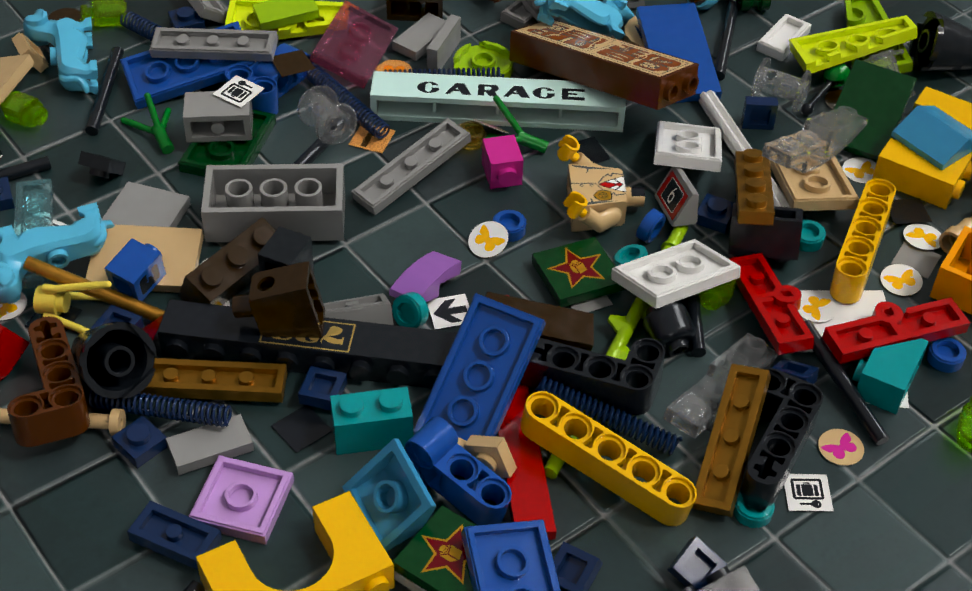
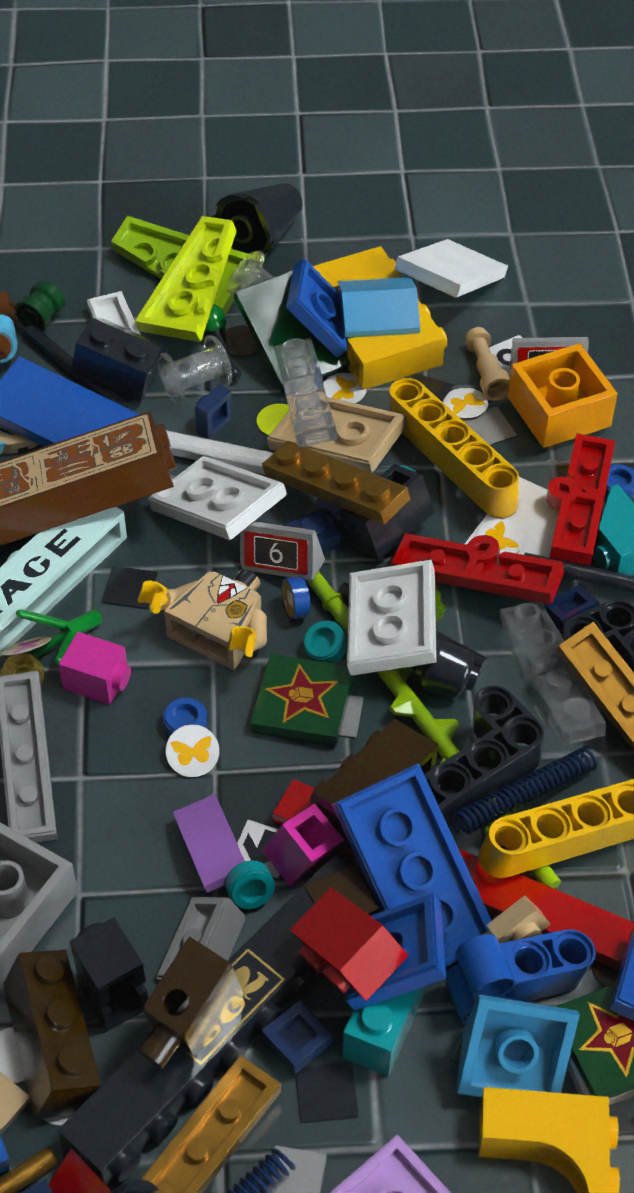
camera: 55 degrees left, 5 degrees up
white sticker [880,264,923,296] -> none
none -> black slope [71,317,171,403]
none -> dark pink brick [262,804,344,887]
none -> blue tile [286,258,348,358]
none -> red brick [290,887,408,1001]
none -> dark brown sticker [305,865,379,914]
none -> blue tile [346,893,446,1011]

